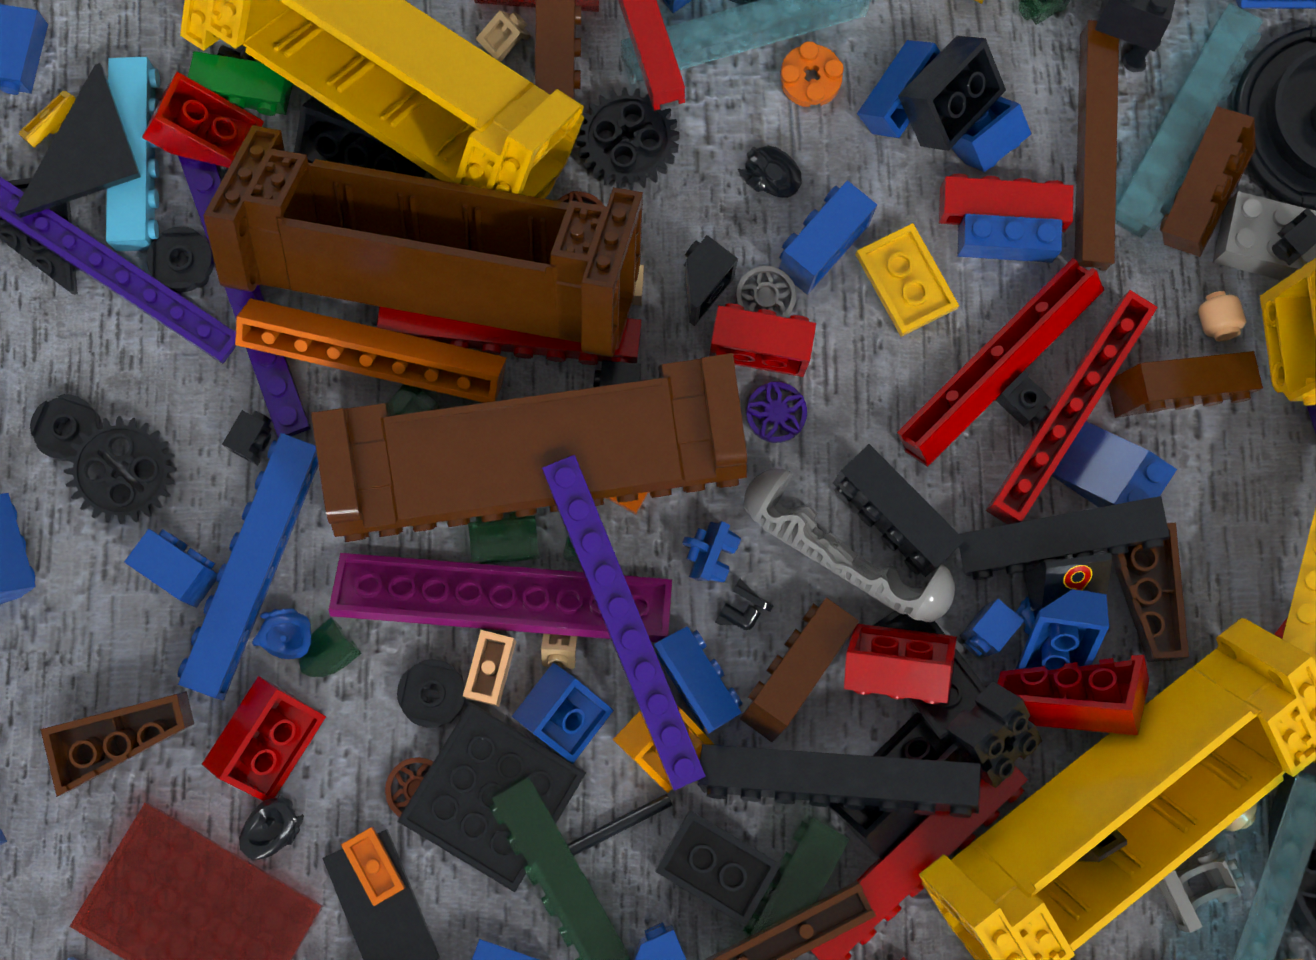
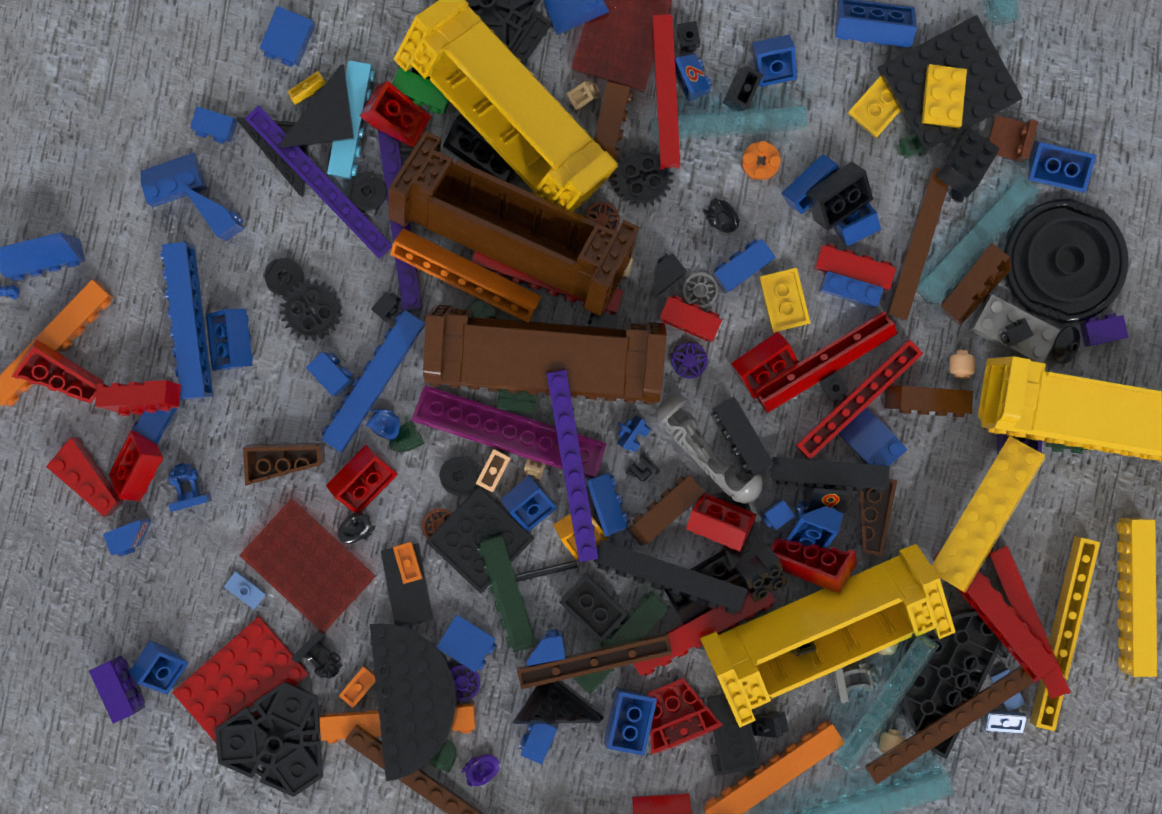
camera: 20 degrees right, 10 degrees up
none -> red slope [730,332,799,399]

